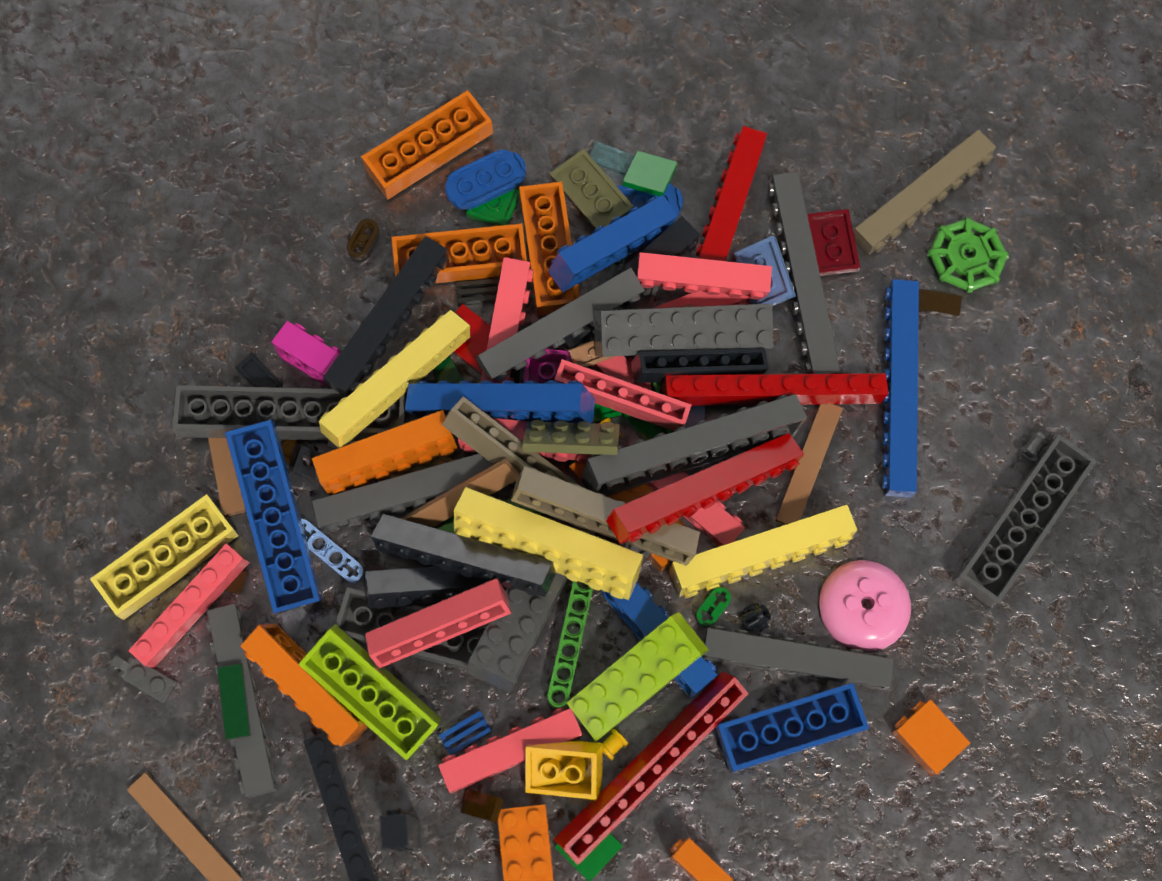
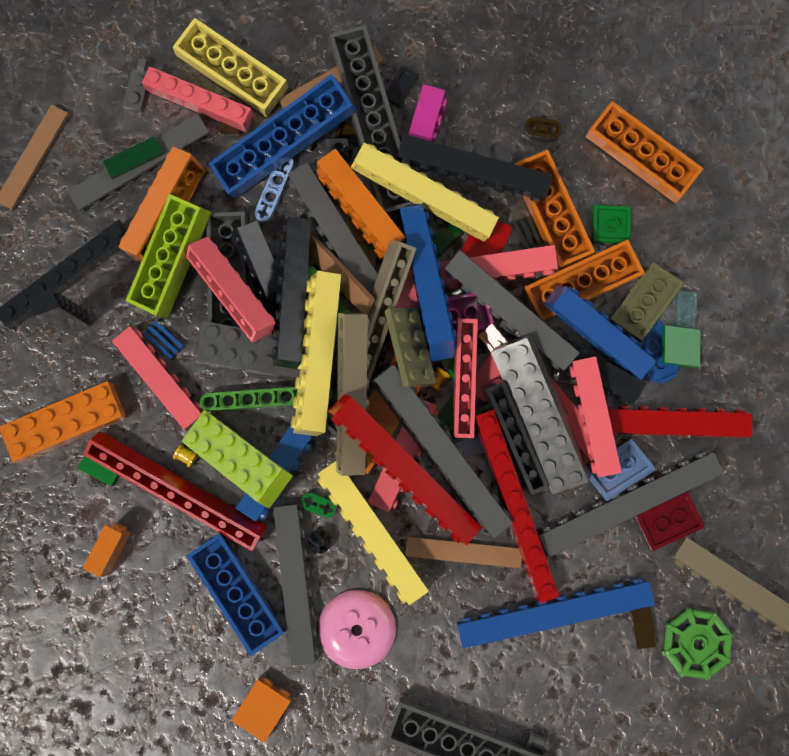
camera: 75 degrees right, 10 degrees up
blue tile [445,149,526,210] -> none
dark brown tile [460,789,504,823] -> none
yellow slope [526,741,603,800] -> none

